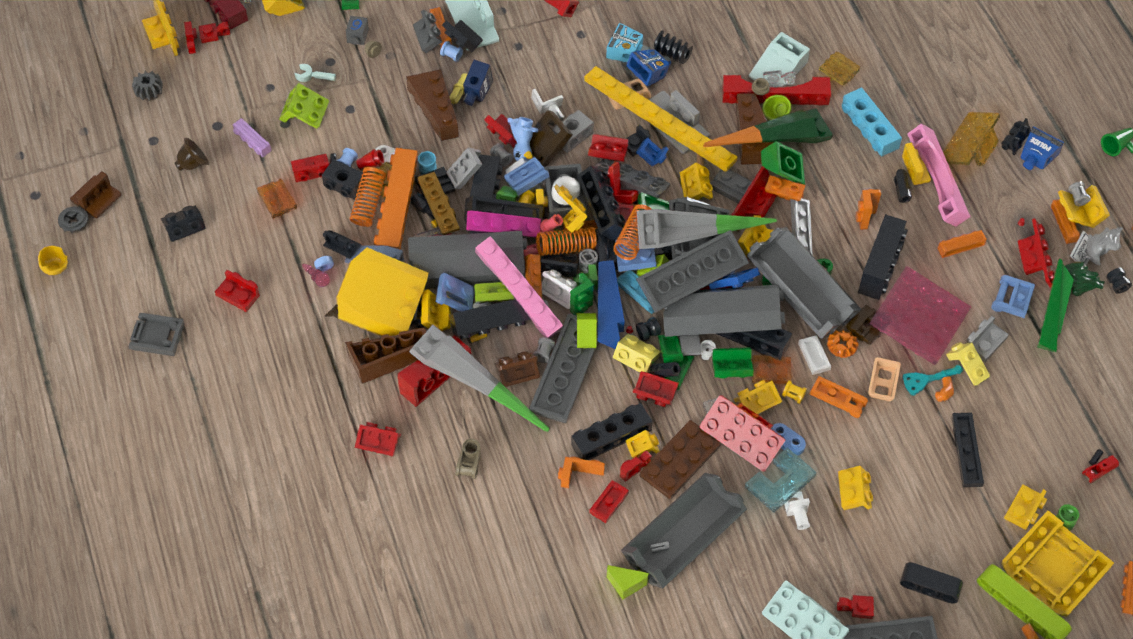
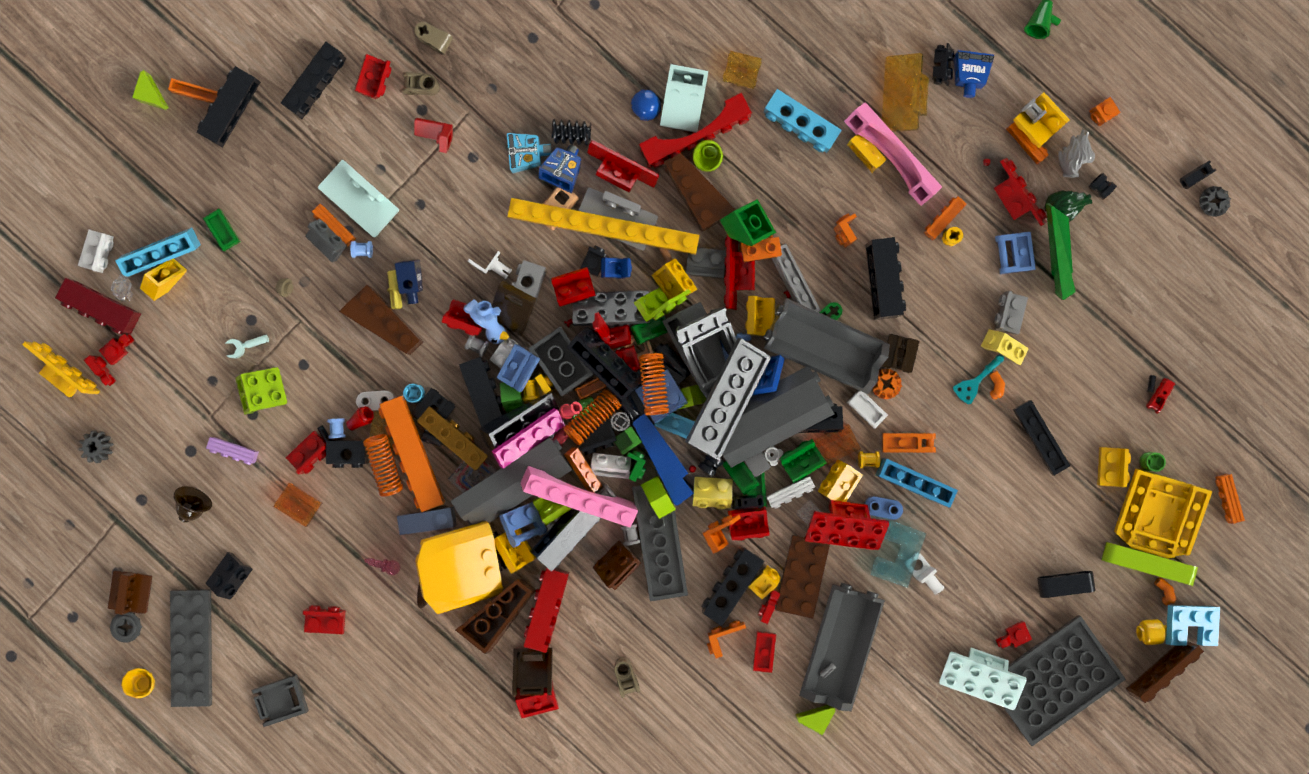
camera: 30 degrees left, 30 degrees up
light blue tile [314,256,334,272] -> none
black hinge [323,230,361,259] -> none
dark grey brick [346,16,369,45] -> none
light grey plate [409,325,550,432] -> none
black bracket [442,20,483,53] -> none
light grey bracket [446,148,482,189] -> none
white hair [551,176,581,205] -> none
yellow bracket [554,184,588,233] -> none
light grey plate [637,209,777,249] -> none
dark green plate [703,108,833,147] -> none
dark tan plate [752,78,770,95] -> none
clear plate [763,70,796,87] -> none
yellow bracket [838,466,873,510] -> none
light nougat piece [868,357,901,402] -> none
clear pink plate [869,266,971,365] -> none
black bar [894,169,912,203] -> none
white sticker [1070,231,1089,265] -> none
none -> dark grey plate [170,589,212,707]
none -> dark brown container [512,648,553,696]
none -> red bracket [587,140,659,193]
none -> blue hair [631,90,661,121]
none -> lime bracket [634,287,691,322]
none -> orange bracket [702,515,741,554]
none -> white piece [766,476,815,509]
none -> dark azure brick [875,458,958,508]
none -> yellow bush [942,227,963,246]

